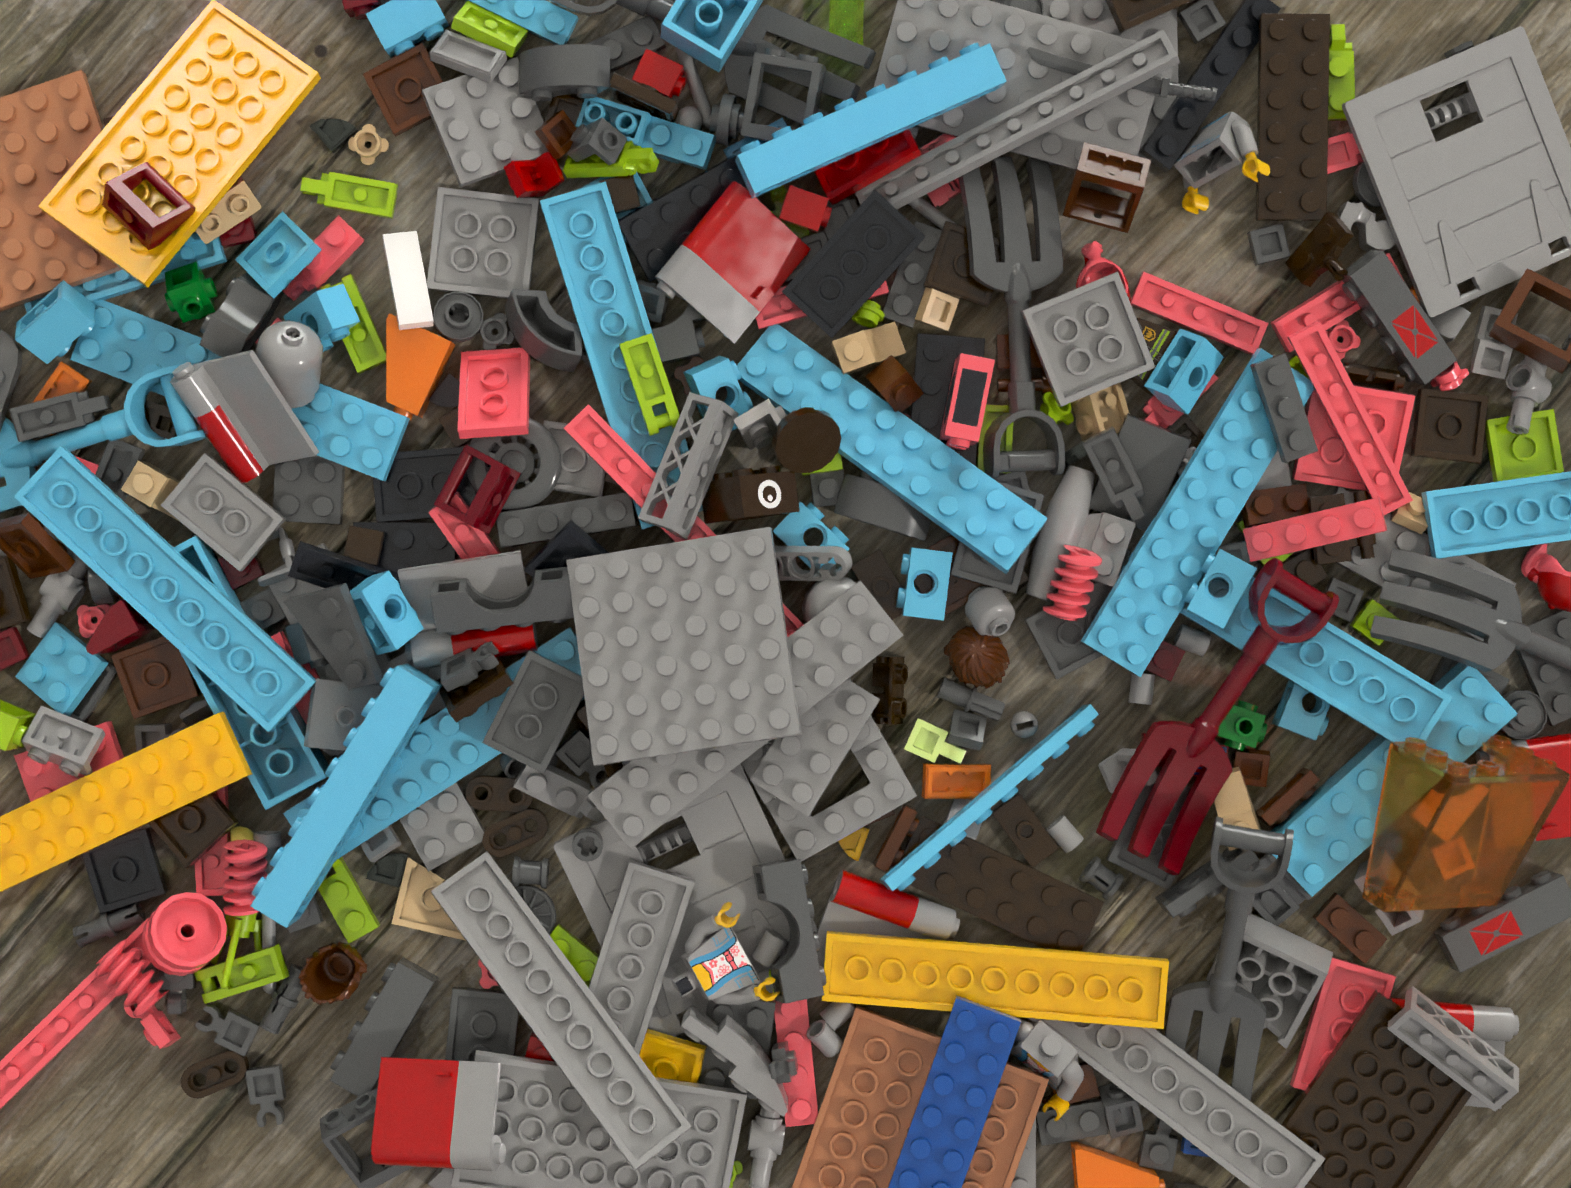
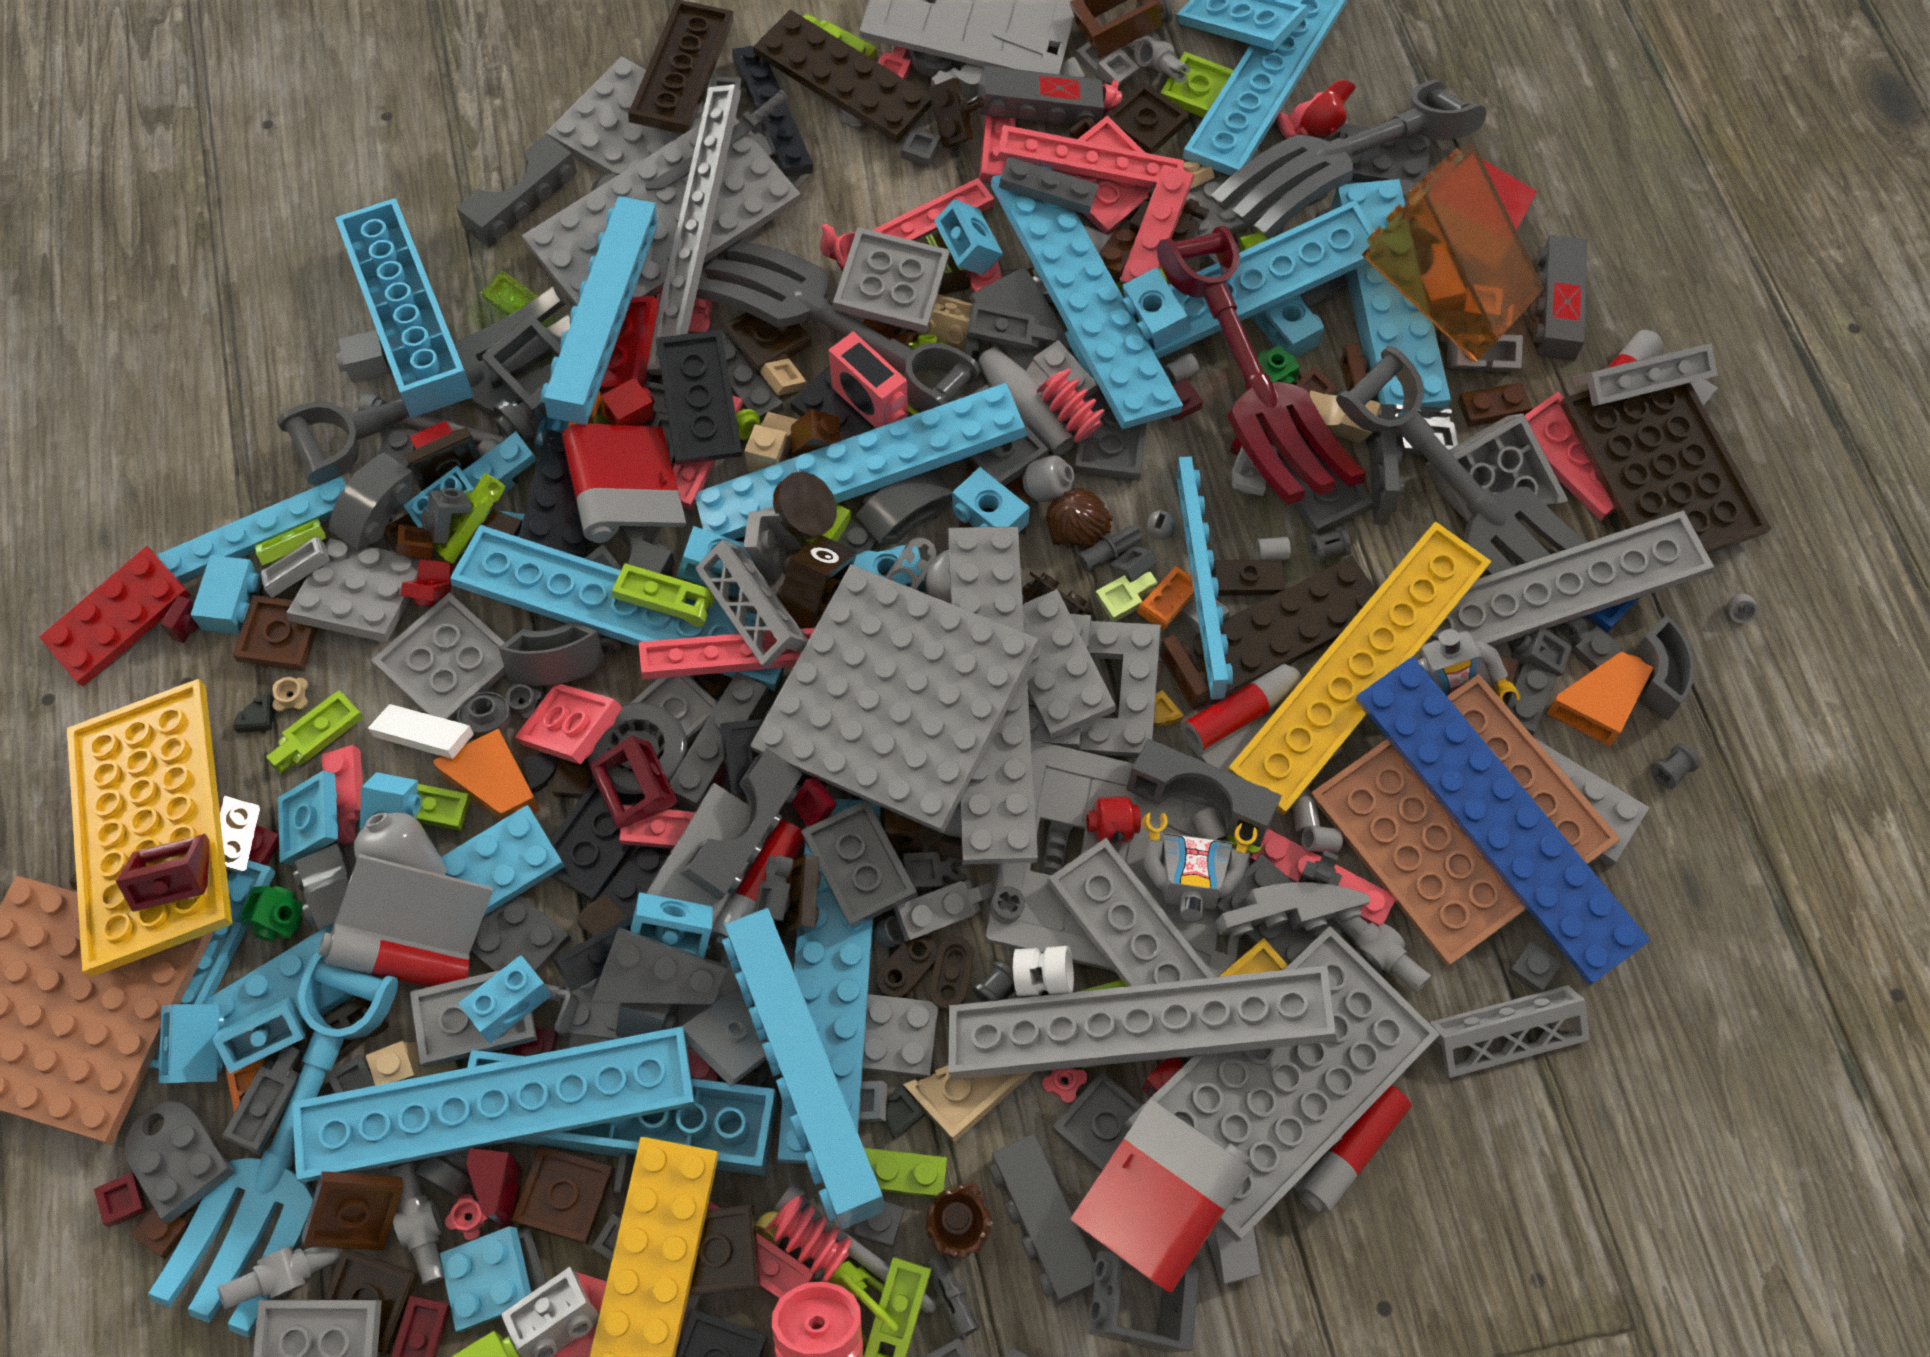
camera: 60 degrees left, 25 degrees down
reddish brown window [1062,142,1151,233] -> none
light grey hinge [1128,673,1155,705] -> none
light grey torso [1174,111,1270,214] -> none
none -> medium azure brick [212,996,308,1074]
none -> medium azure brick [458,955,552,1044]
none -> dark red plate [791,777,837,827]
none -> white wheel [1013,946,1074,998]
none -> red head [1086,796,1141,844]

